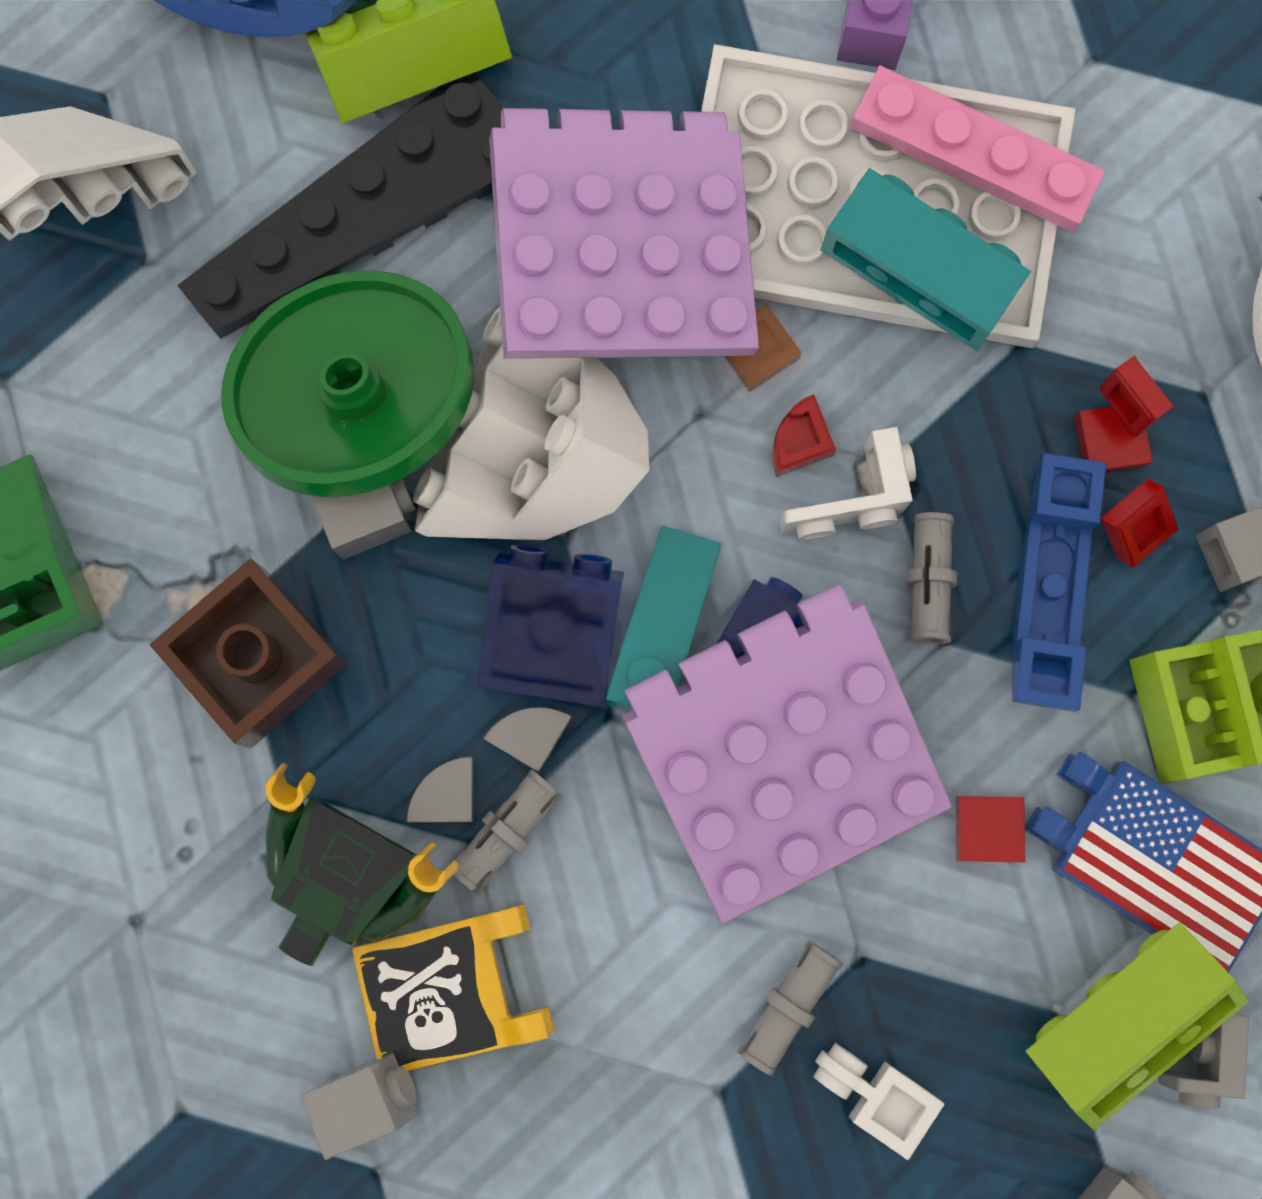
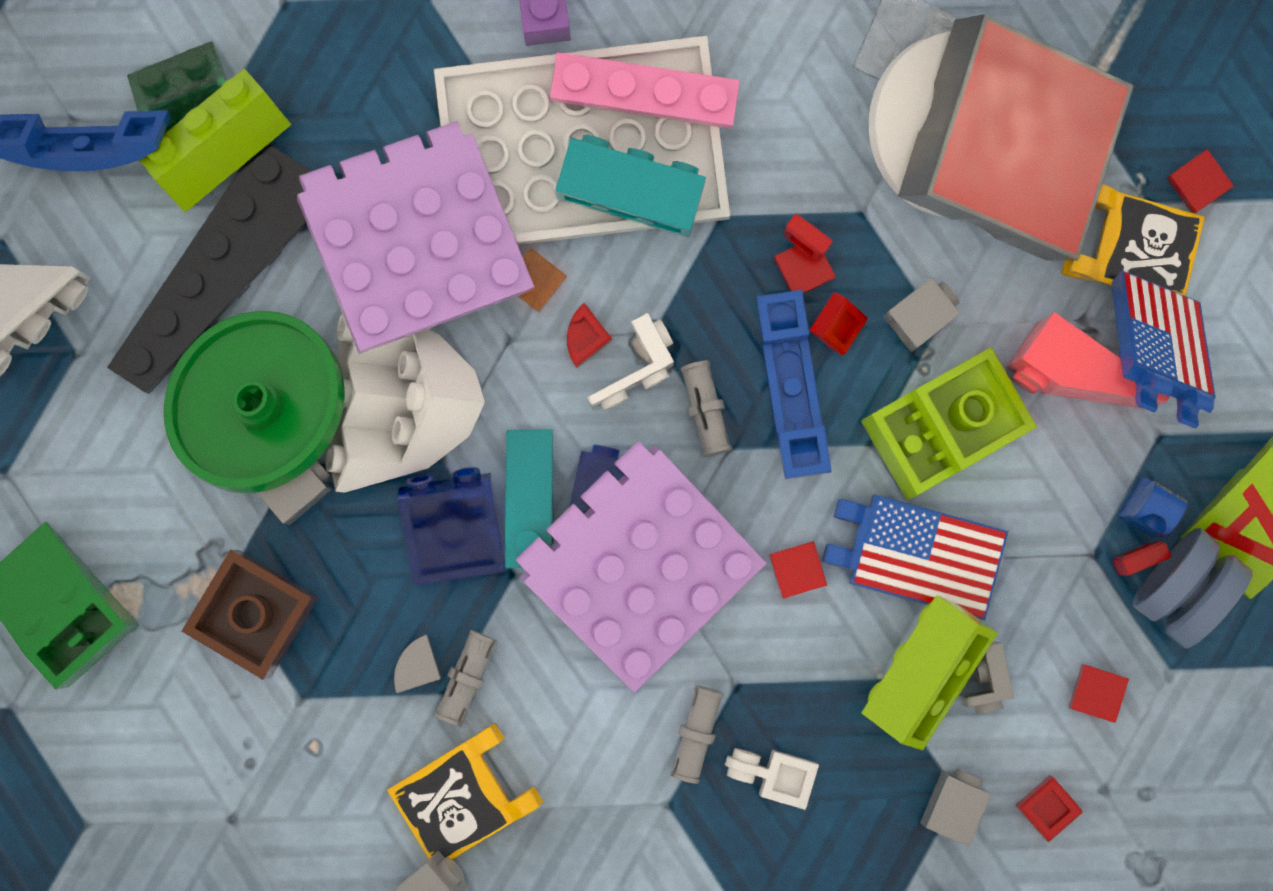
camera: 20 degrees left, 5 degrees up
torso [265,763,459,966] -> none
light grey tile [484,708,572,773] -> none

